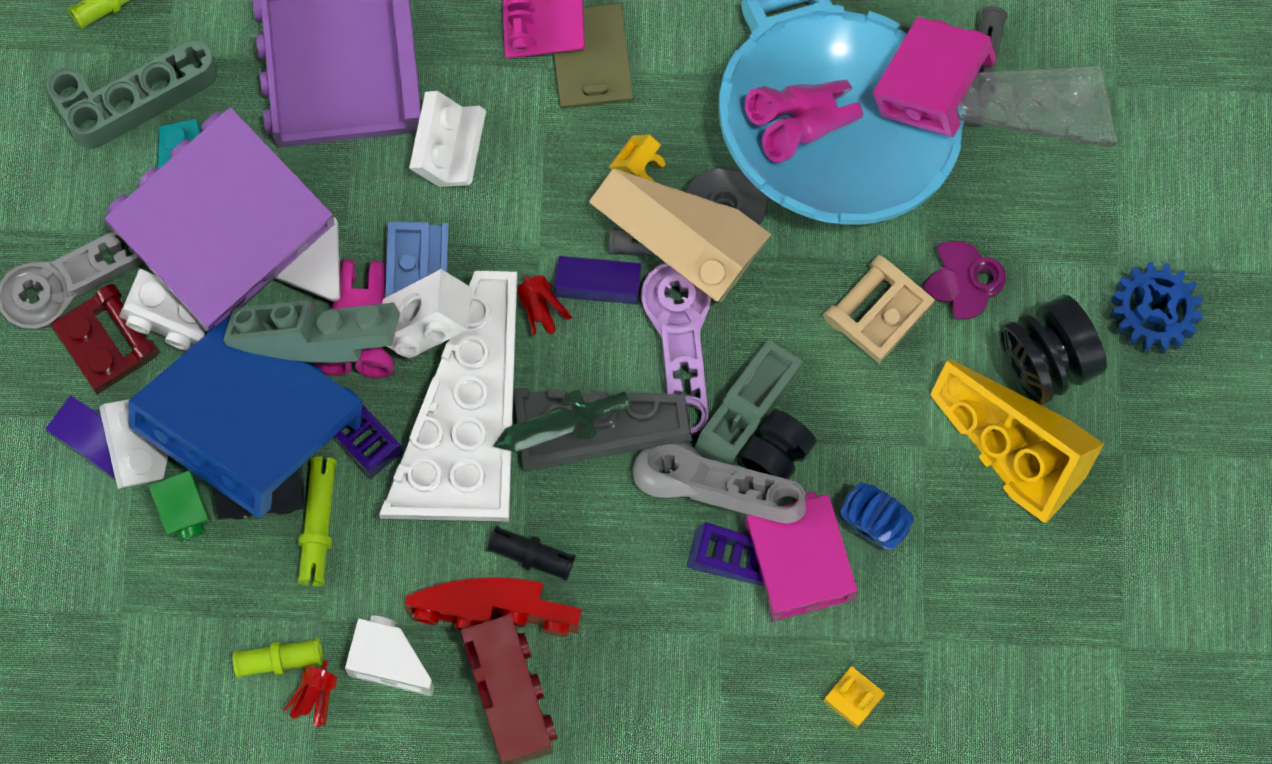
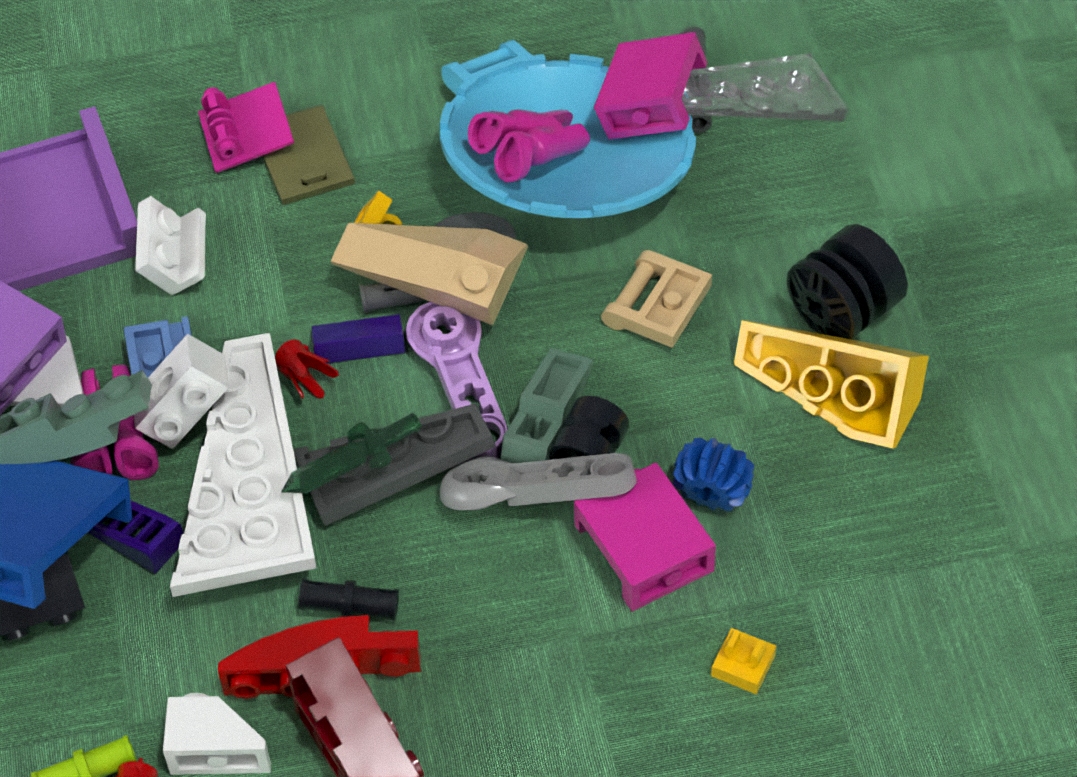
camera: 10 degrees left, 20 degrees down
lime pin [297,456,337,587] -> none
dark purple slope [687,522,765,587] -> none
magenta plate [923,241,1006,320] -> none
blue gear [1110,262,1203,354] -> none

